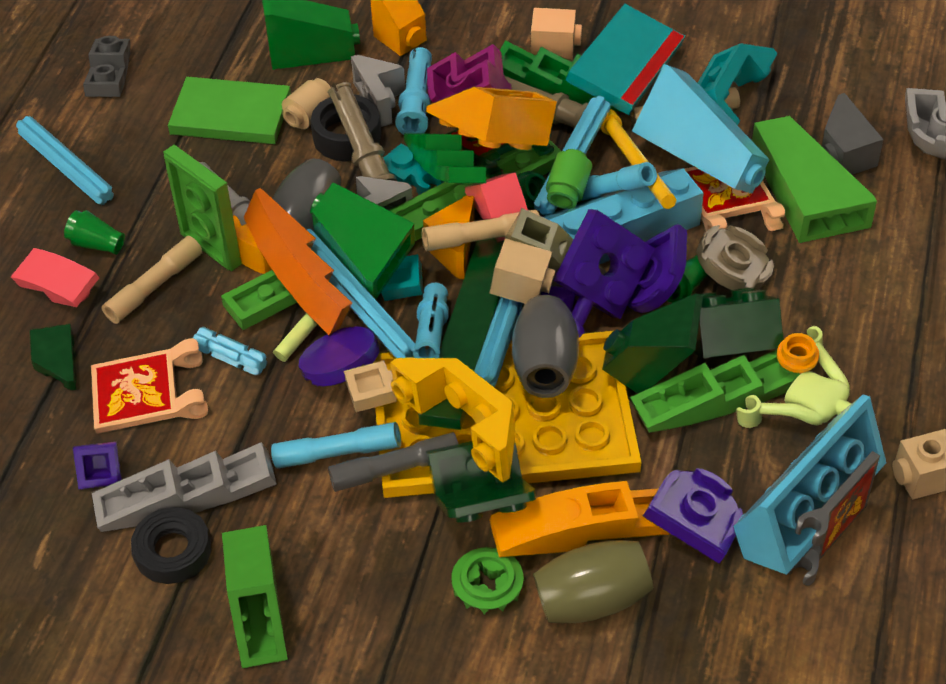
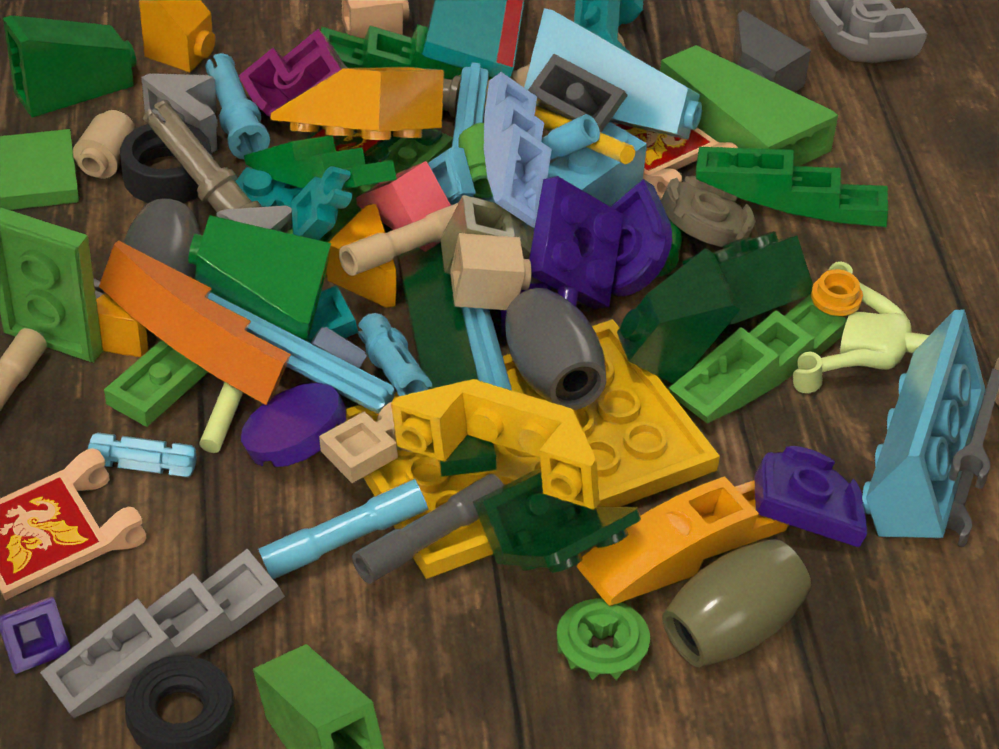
camera: 25 degrees left, 5 degrees down
none -> teal plate [291,166,352,240]
none -> sand blue tile [310,327,367,368]
none -> medium azure tile [428,148,476,205]
none -> light blue slope [484,72,552,228]
none -> dark grey slope [528,54,628,133]
none -> green slope [696,147,888,227]

